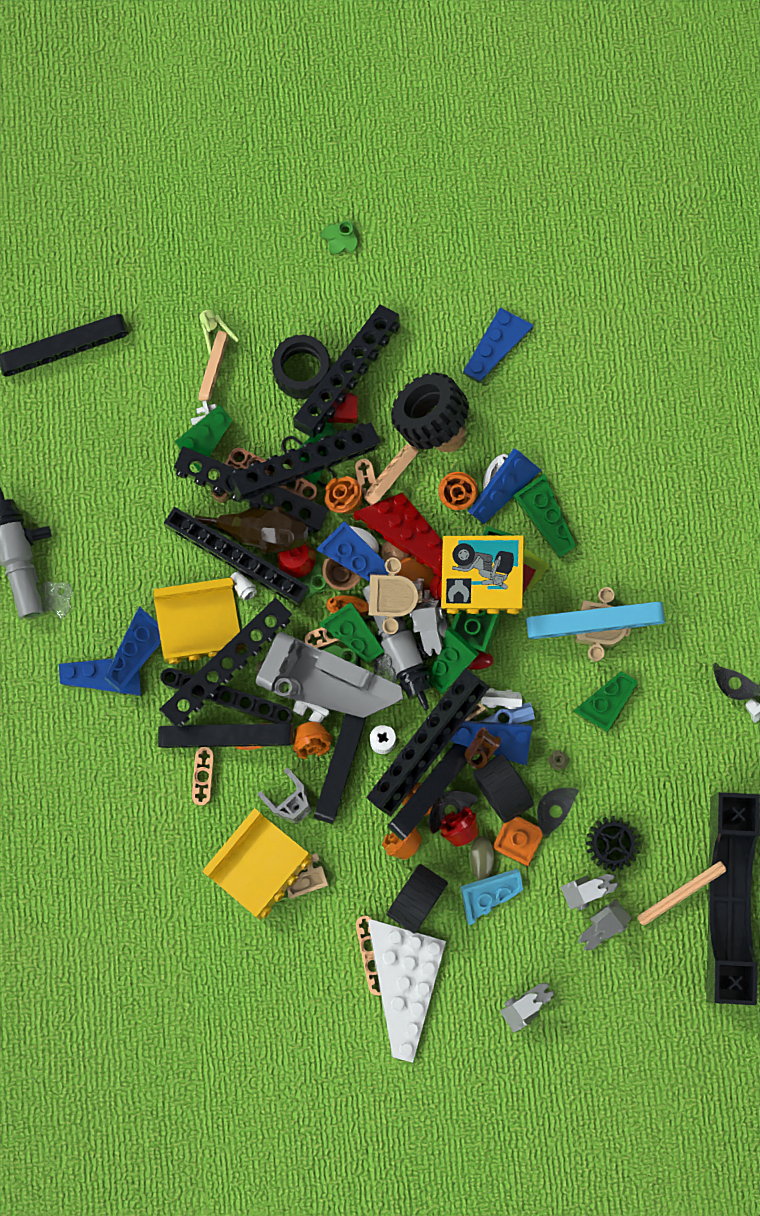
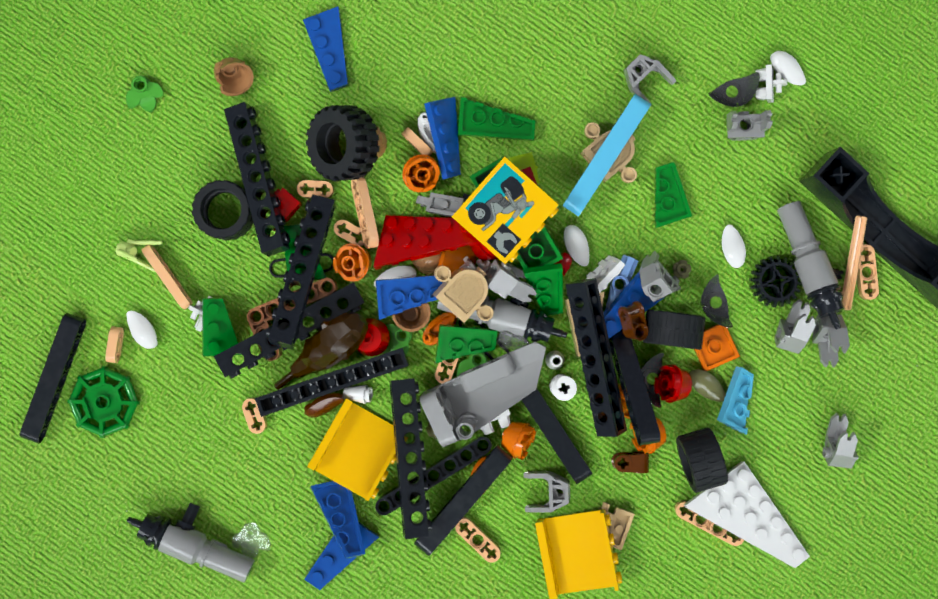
camera: 50 degrees left, 10 degrees up
none -> green plate [67,366,140,438]
none -> light nougat beam [105,326,124,363]
none -> white arm [127,311,158,349]
none -> medium nougat helmet [213,57,254,96]
none -> light nougat beam [242,398,267,434]
none -> light nougat beam [297,180,334,198]
none -> reddish brown arm [304,393,345,418]
none -> light nougat beam [401,127,433,156]
none -> light grey plate [416,192,466,217]
none -> white cone [545,351,564,370]
none -> white arm [564,225,589,266]
none -> reddish brown piece [611,452,649,473]
none -> light grey piece [623,54,676,105]
none -> light grey piece [639,251,681,302]
none -> white arm [722,225,746,268]
none -> light grey piece [727,110,772,141]
none -> light grey piece [777,201,845,330]
none -> light nougat beam [857,244,879,300]

